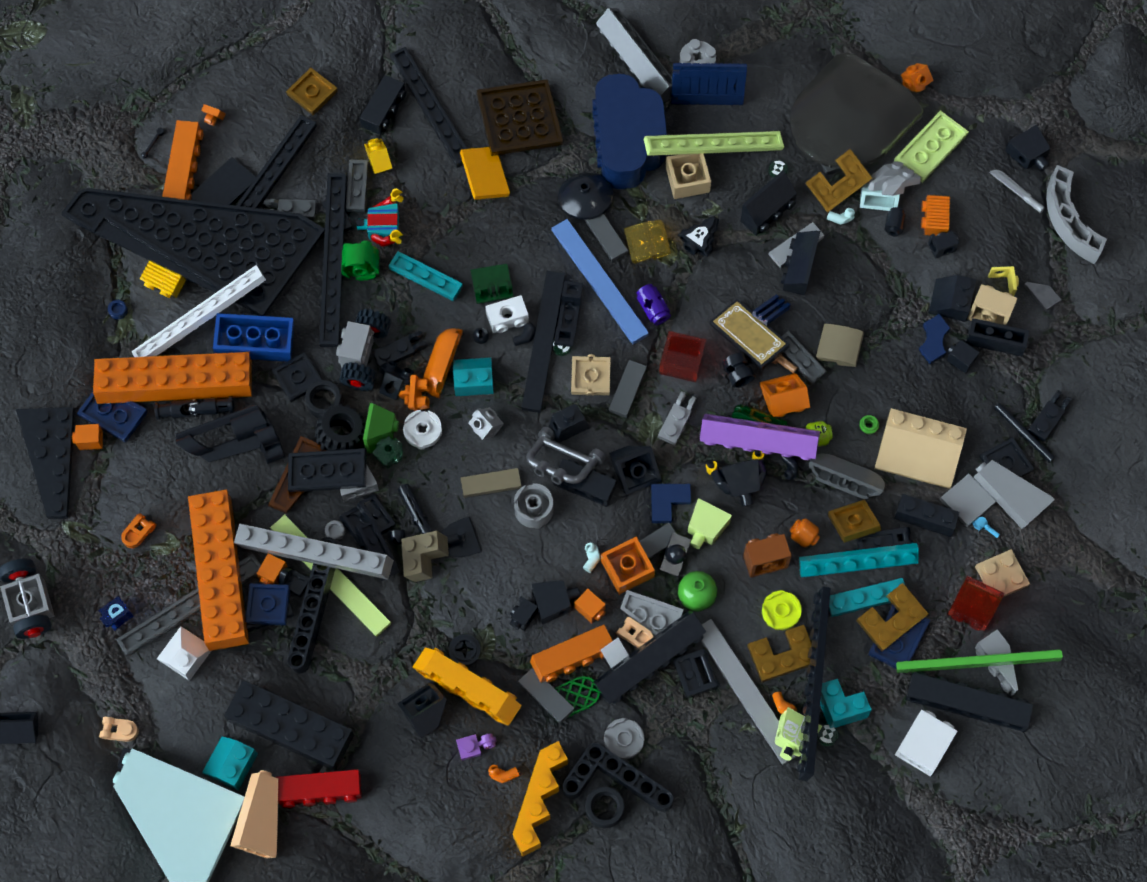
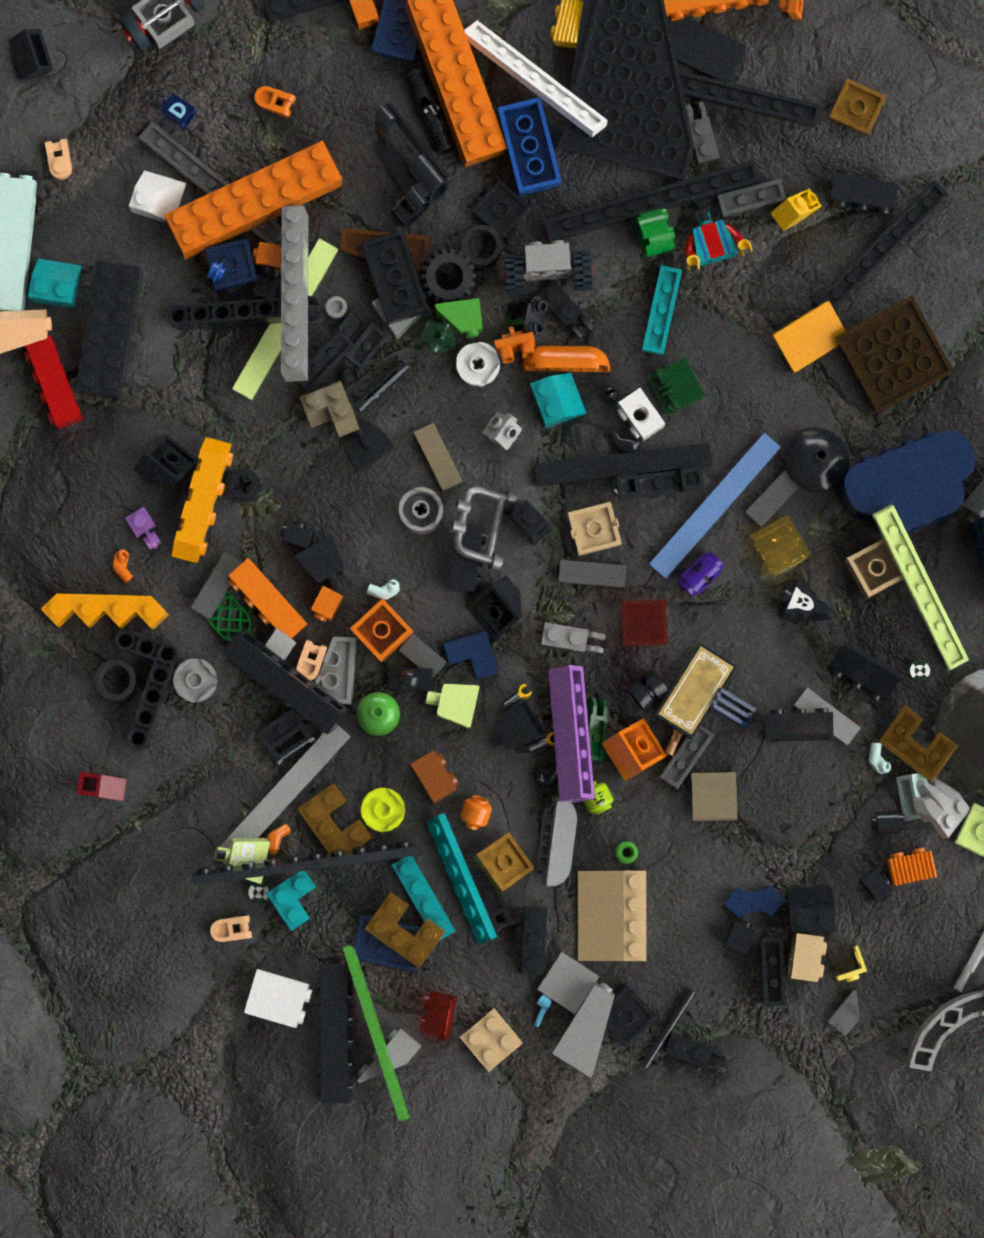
camera: 70 degrees right, 15 degrees up
none -> dark red slope [76,772,127,801]
none -> blue plate [207,261,226,283]
none -> light nougat plate [210,915,252,942]

